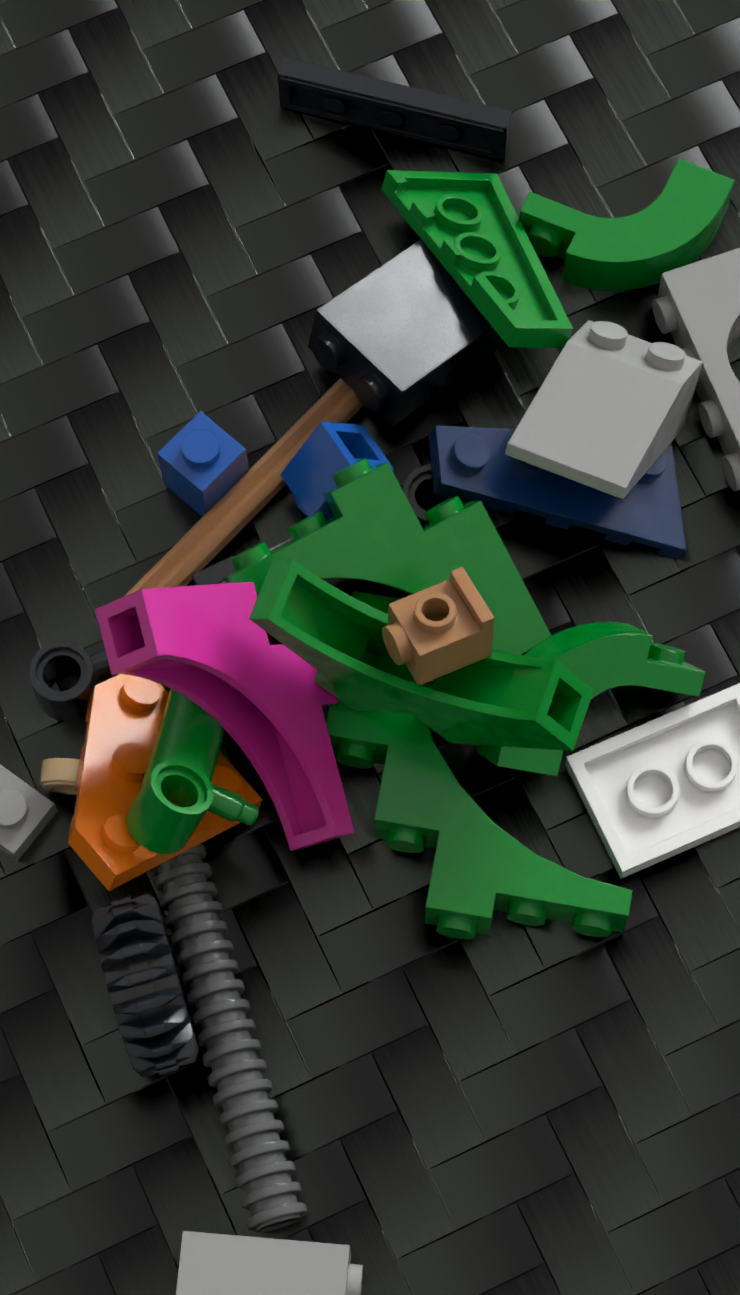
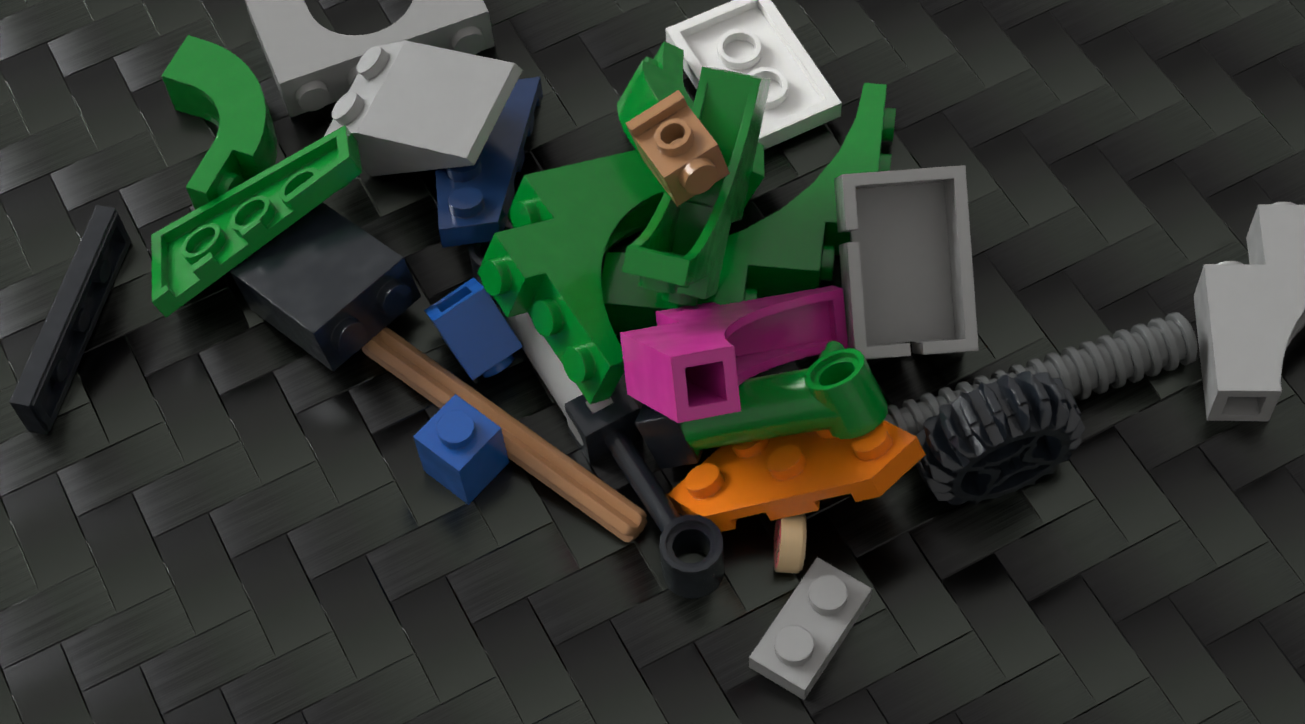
camera: 90 degrees left, 10 degrees down
none -> light grey piece [834,165,979,359]

